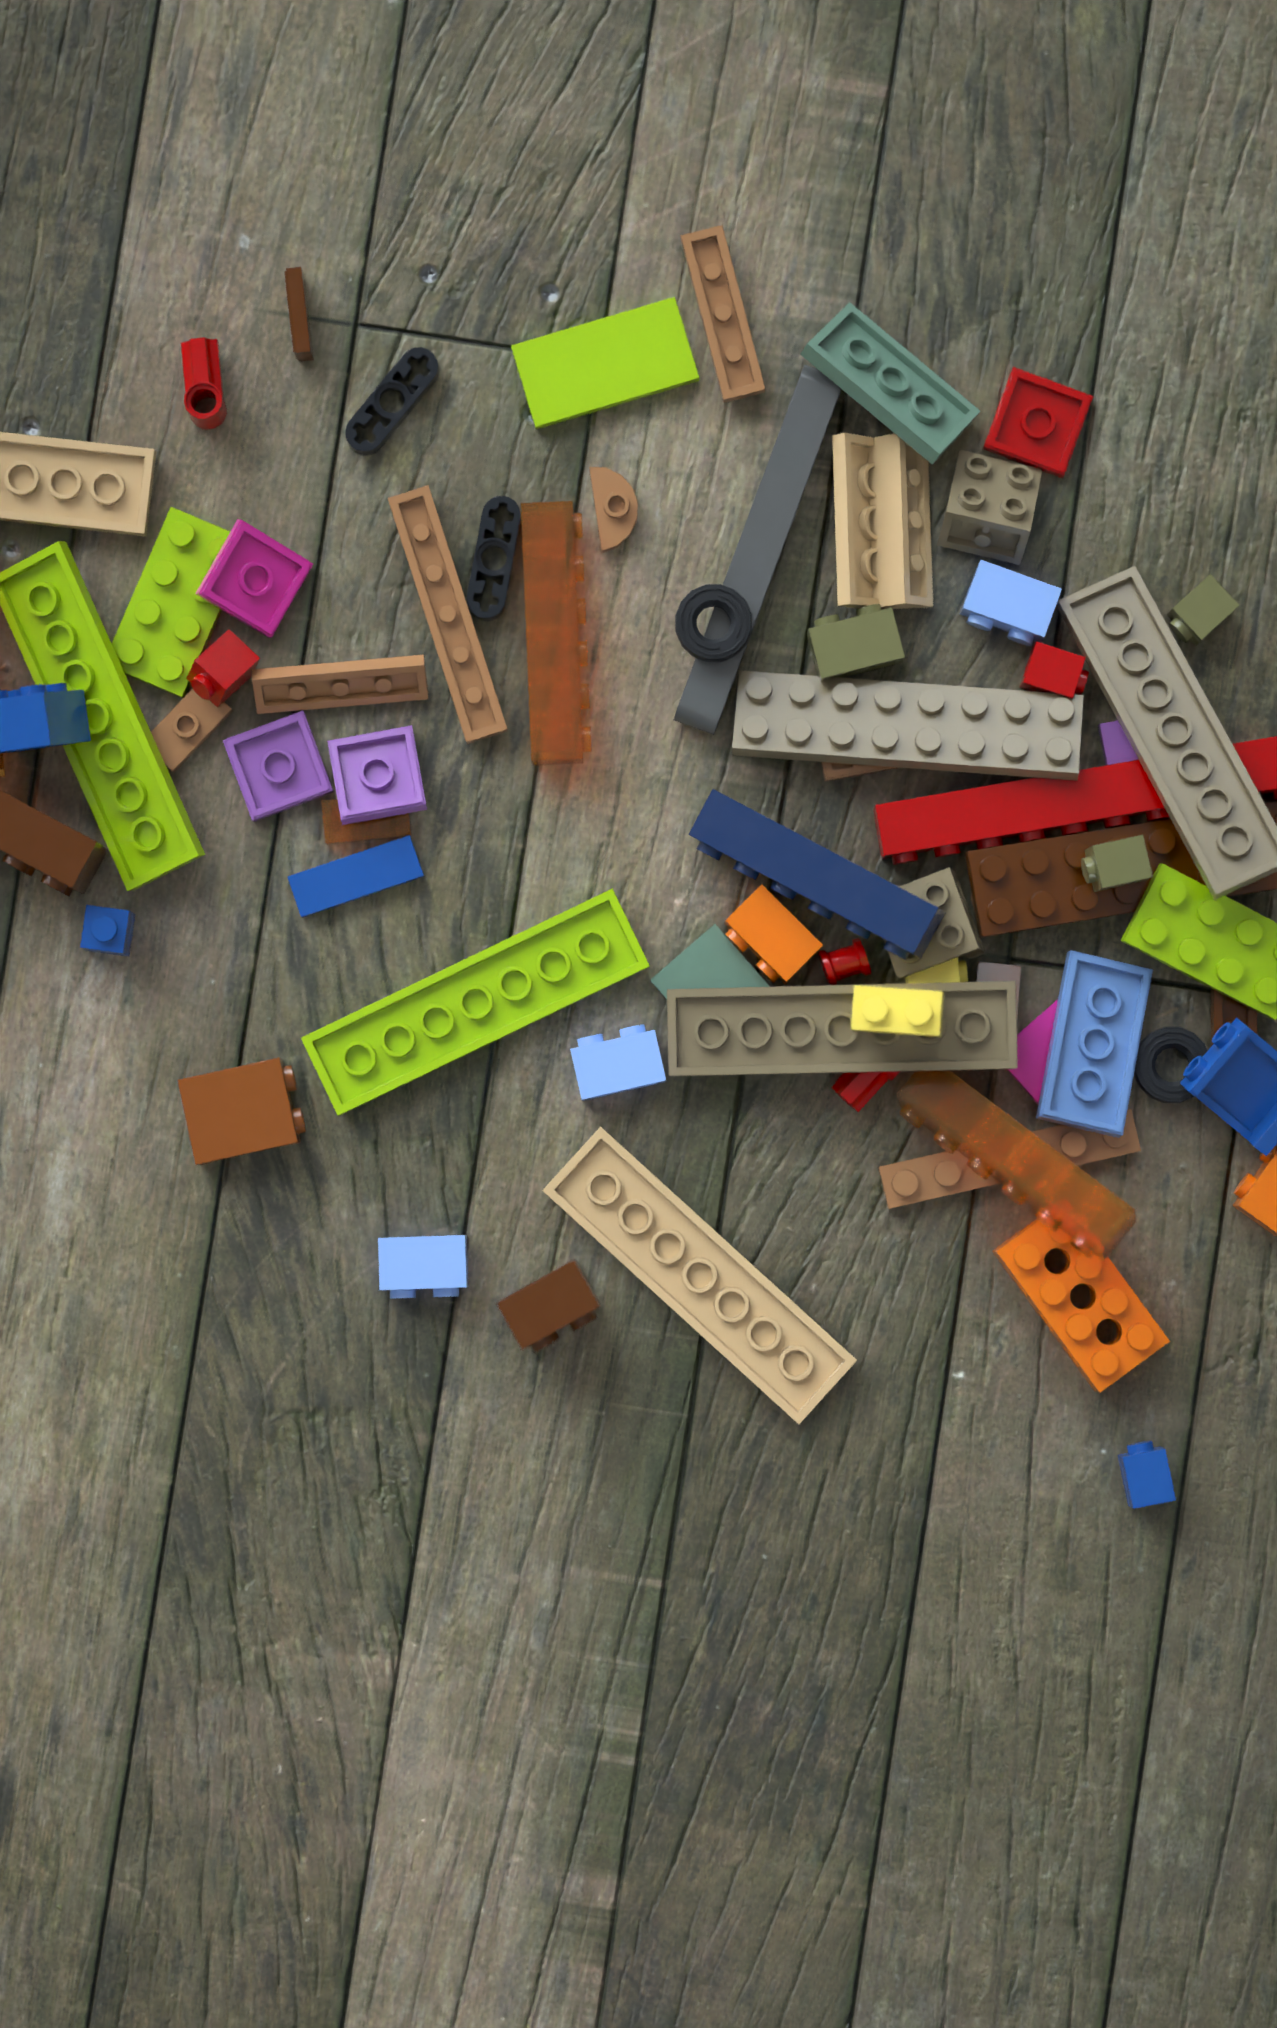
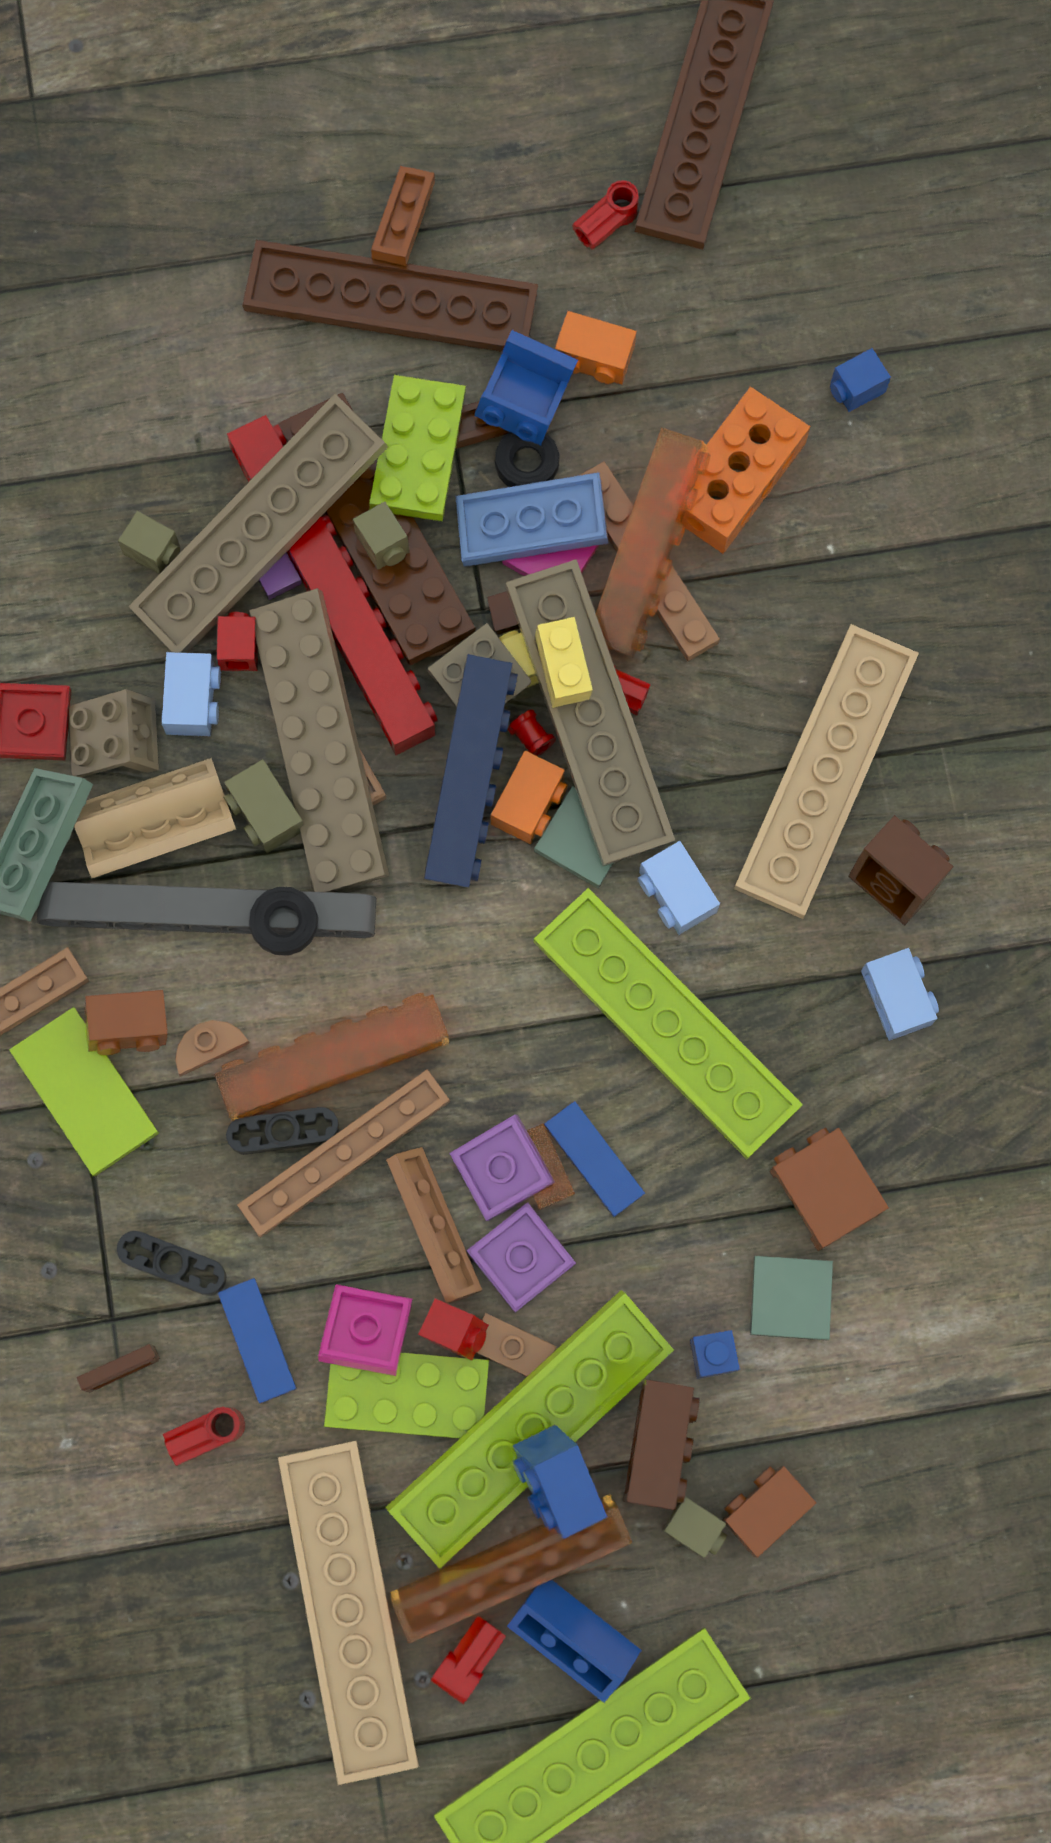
camera: 110 degrees left, 10 degrees down
none -> dark orange brick [84,990,168,1055]
none -> blue tile [218,1278,297,1404]
none -> sand green tile [750,1256,833,1341]

